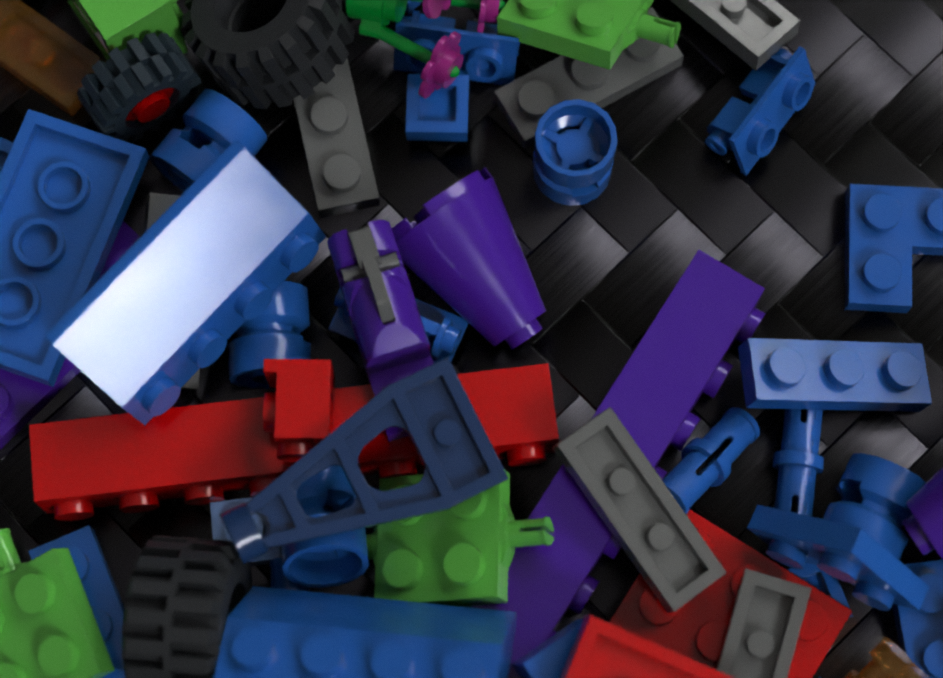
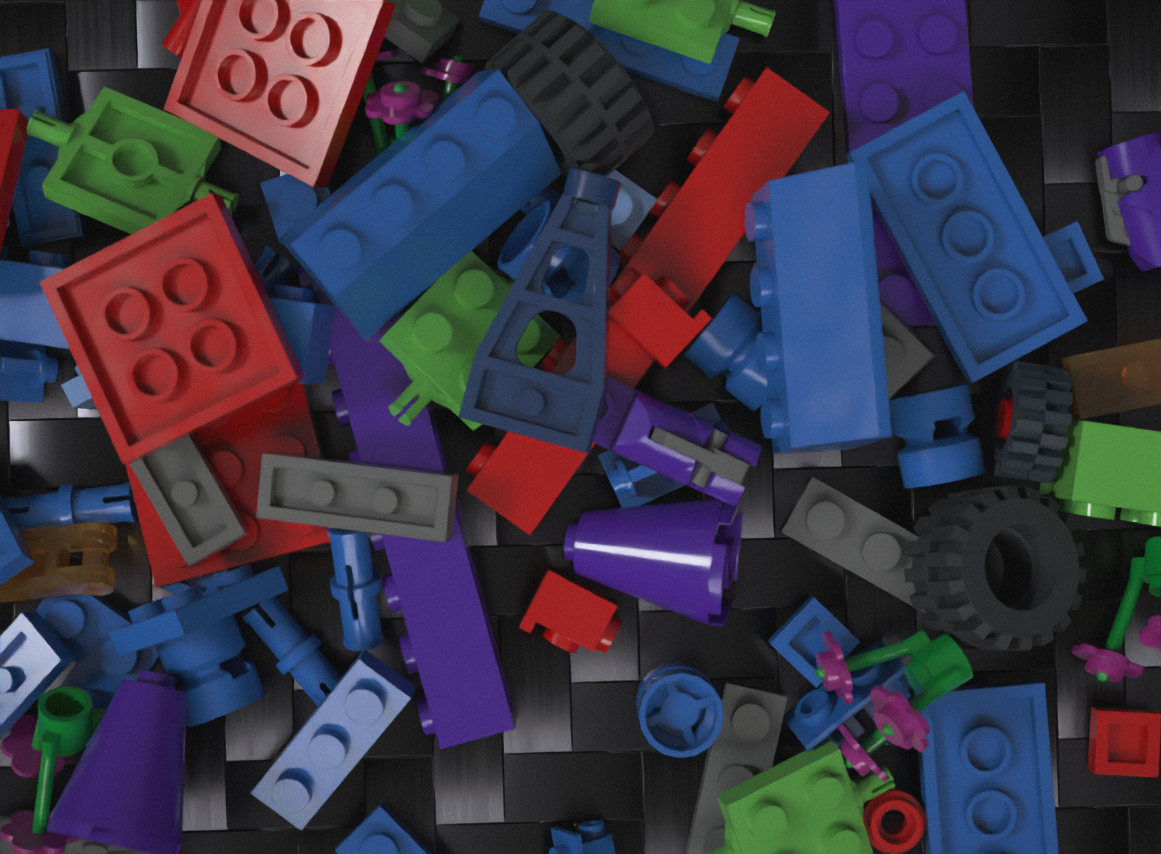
camera: 135 degrees right, 15 degrees up
none -> red brick [519,566,622,654]

